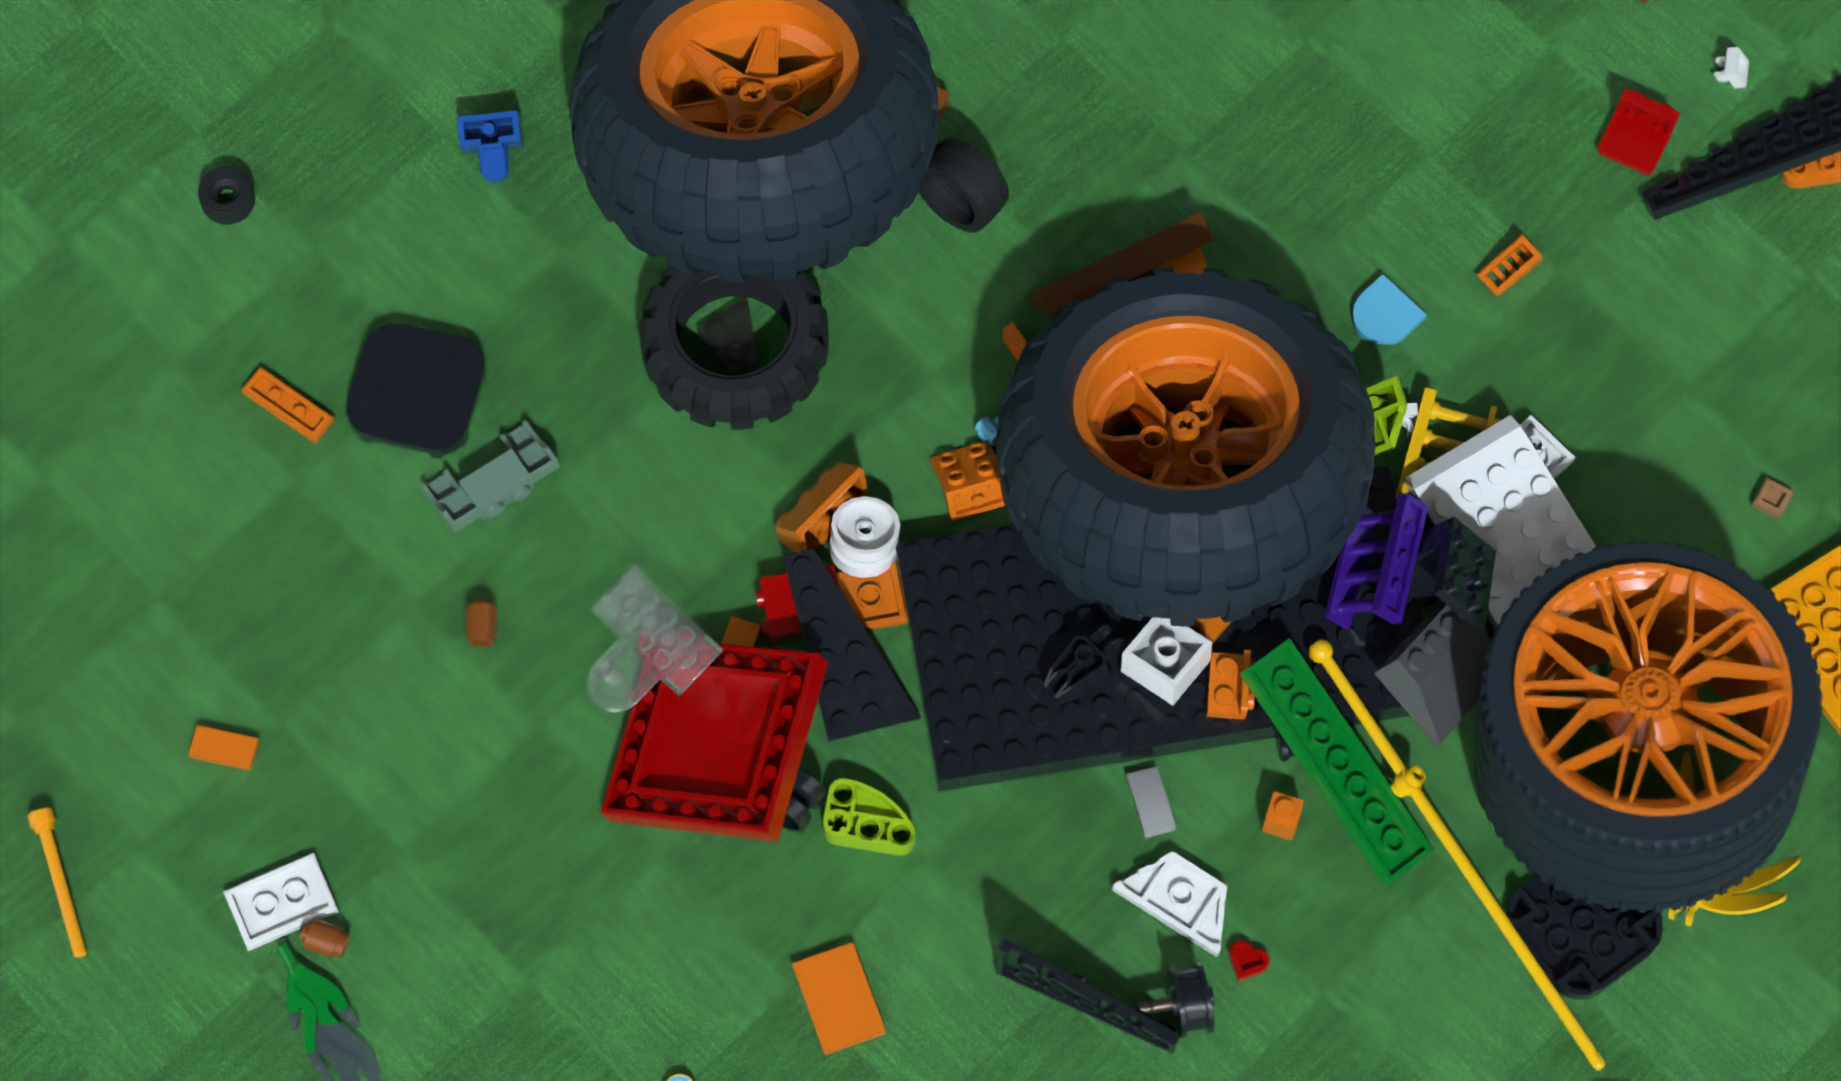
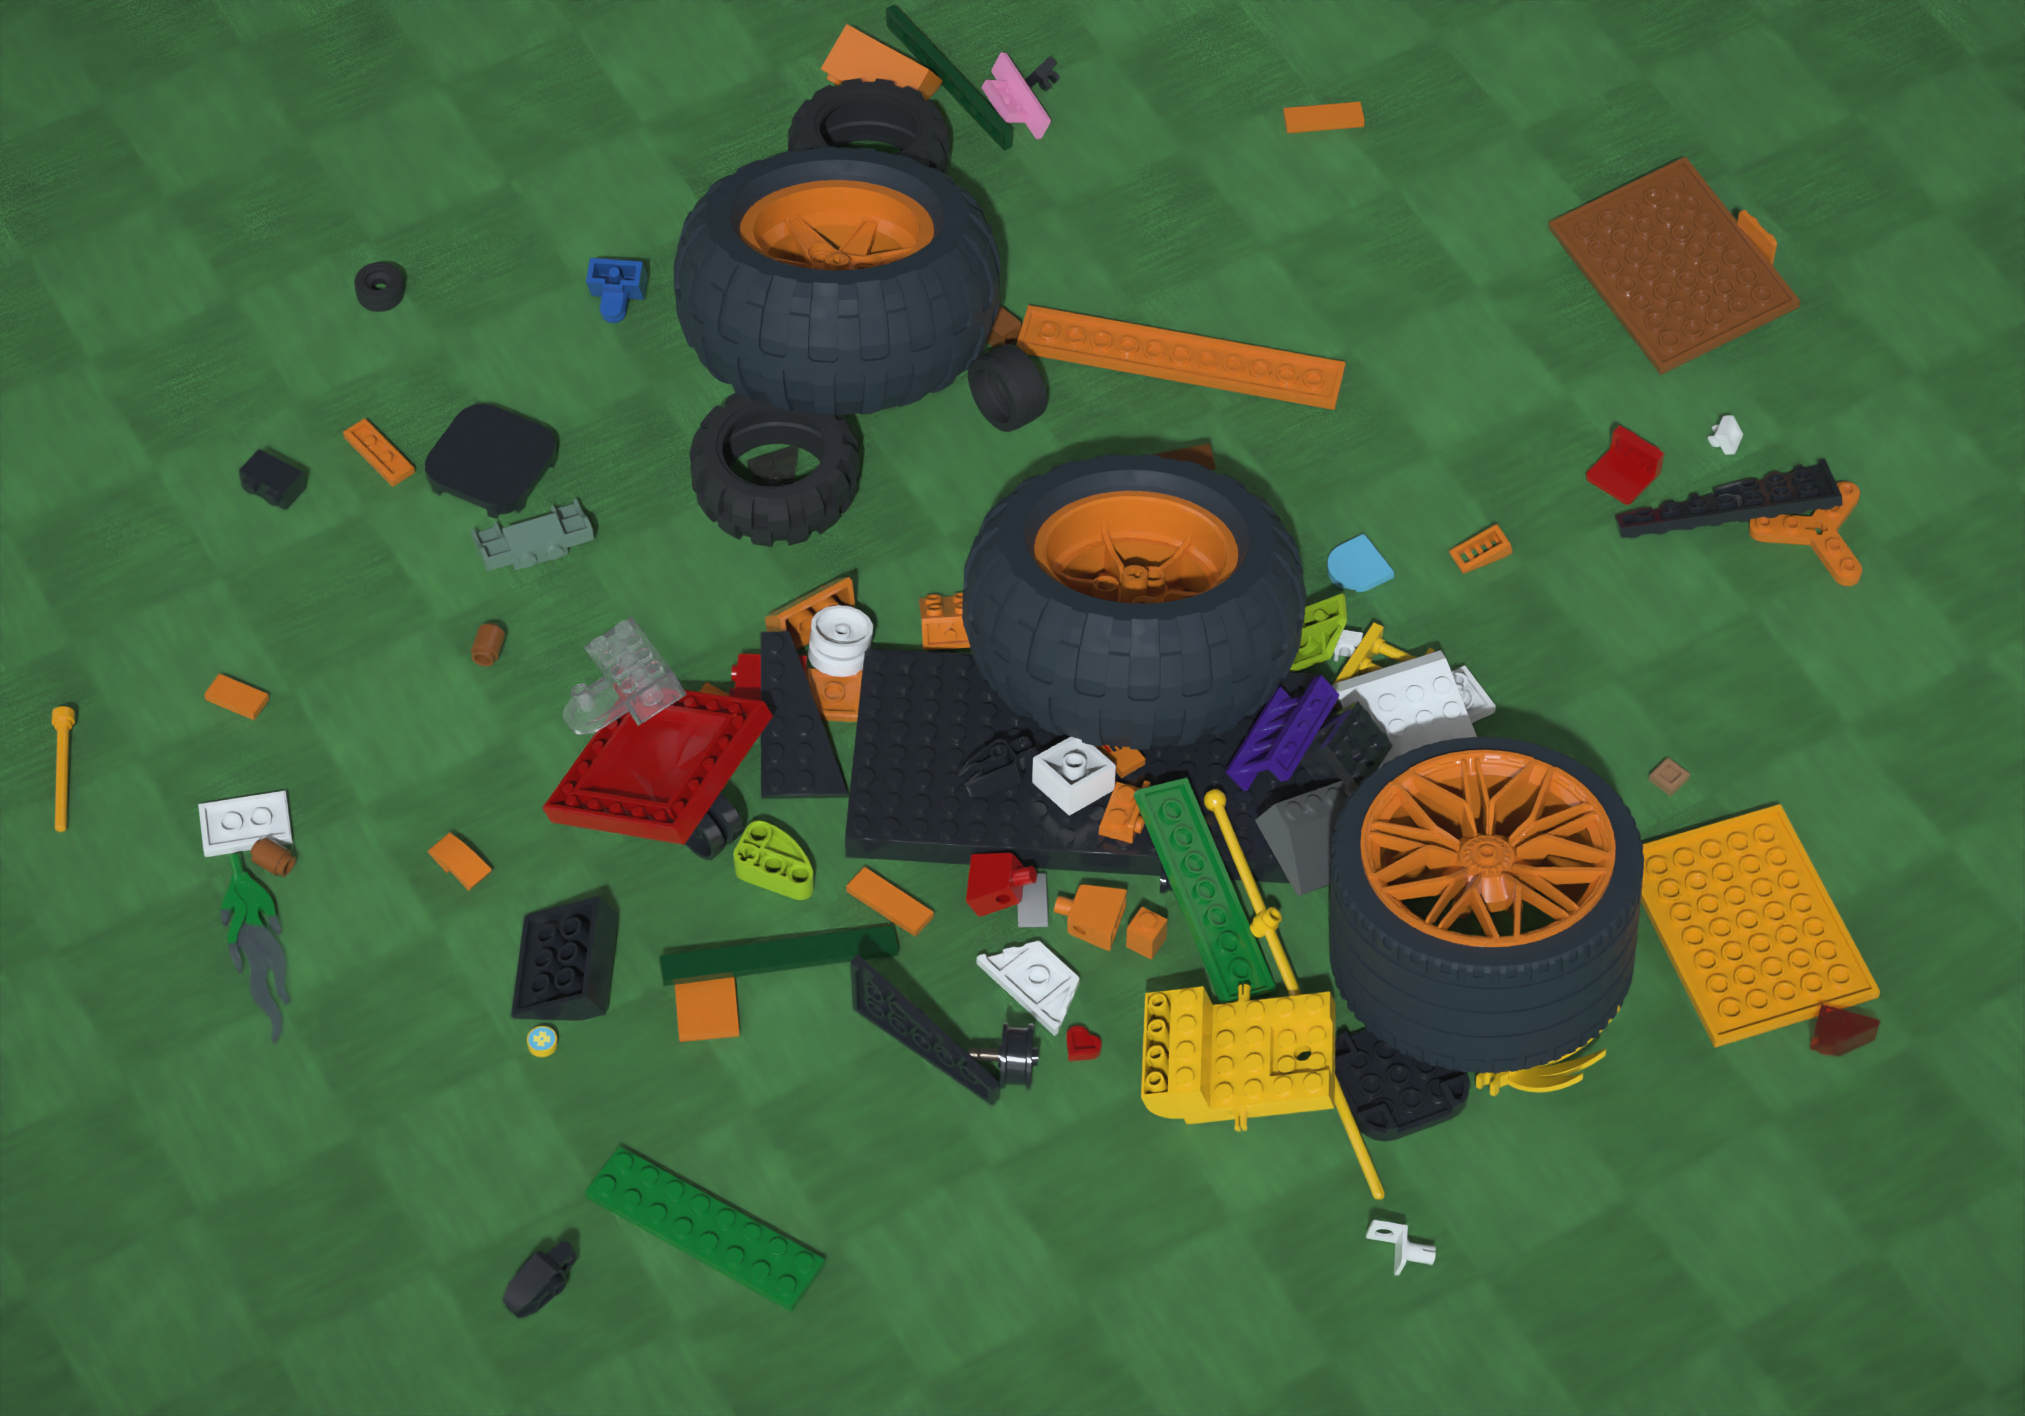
camera: 15 degrees right, 15 degrees down
none -> black brick [238,449,306,511]
none -> orange slope [428,833,492,891]
none -> black slope [511,896,618,1021]
none -> dark green tile [659,925,899,986]
none -> orange tile [846,867,934,937]
none -> red torso [966,853,1037,917]
none -> orange plate [1016,305,1346,410]
none -> orange torso [1054,885,1127,951]
none -> yellow piece [1141,984,1336,1132]

